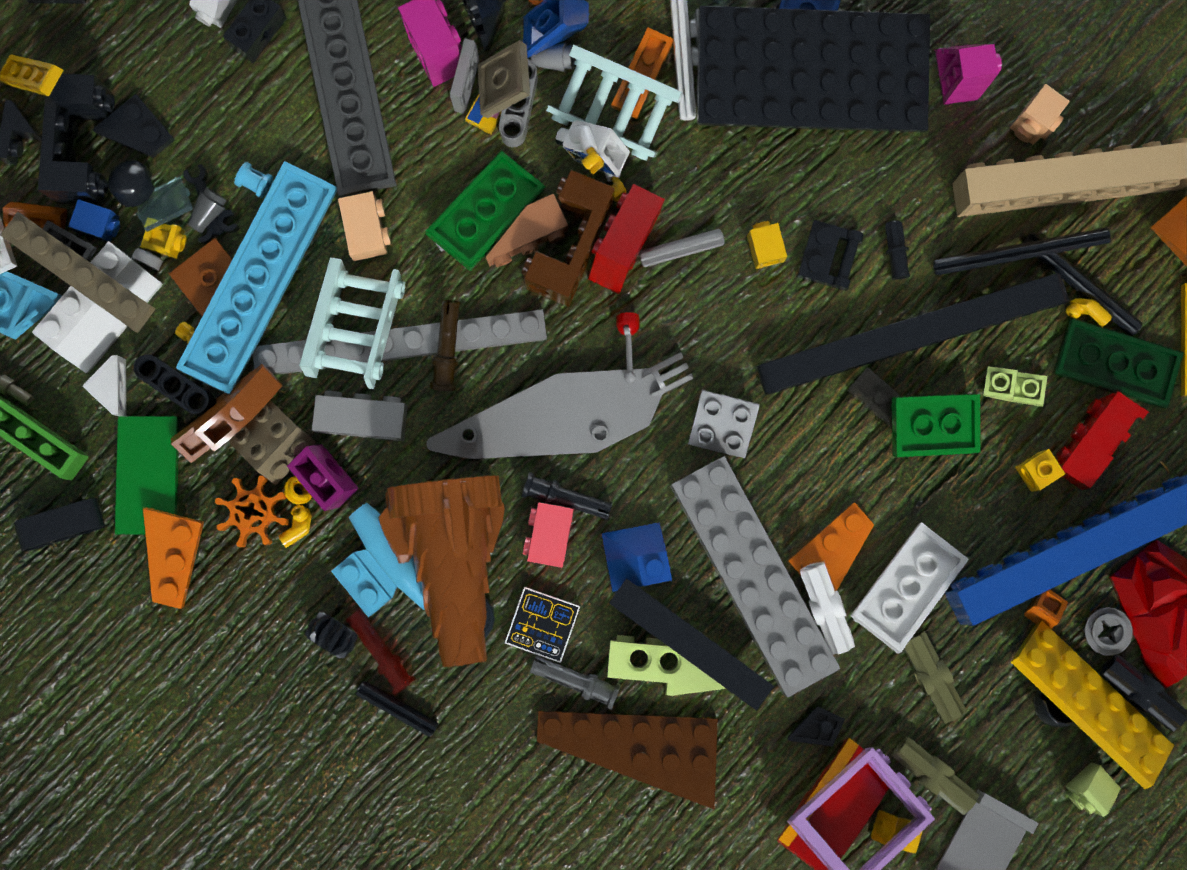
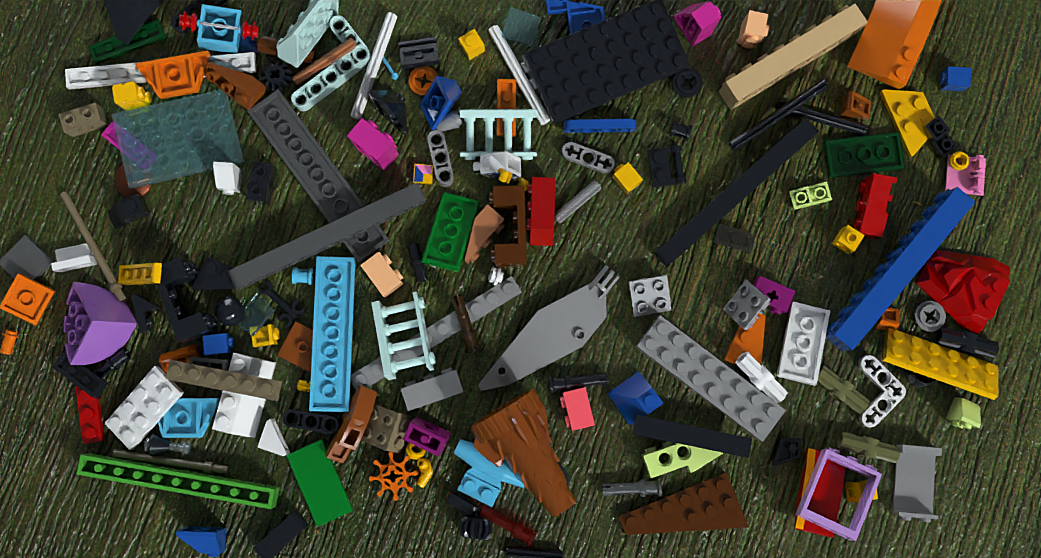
camera: 25 degrees left, 0 degrees up
light grey tile [131,248,163,271] -> none
orange wing [143,507,204,609] -> none
dark grey cone [187,187,227,233] -> none
light grey tile [450,38,480,114] -> none
dark tan tile [477,40,530,118] -> none
black tile [505,587,580,663] -> none
hinge [616,312,640,383] -> none
black axle [885,220,910,280] -> none
green plate [892,393,981,457] -> none
yellow arm [1066,298,1112,327] -> none
none -> dark grey beam [228,183,427,290]
none -> black pin [407,243,428,283]
none -> black beam [443,490,480,517]
none -> white plate [488,267,504,286]
none -> light grey beam [562,142,615,174]
none -> blue beam [563,119,636,133]
none -> black bush [669,120,692,142]
none -> black gear [672,68,703,98]
none -> light grey hinge [723,279,771,330]
none -> magenta brick [753,276,796,315]
none -> dark orange slope [839,91,871,120]
none -> white beam [858,355,906,427]

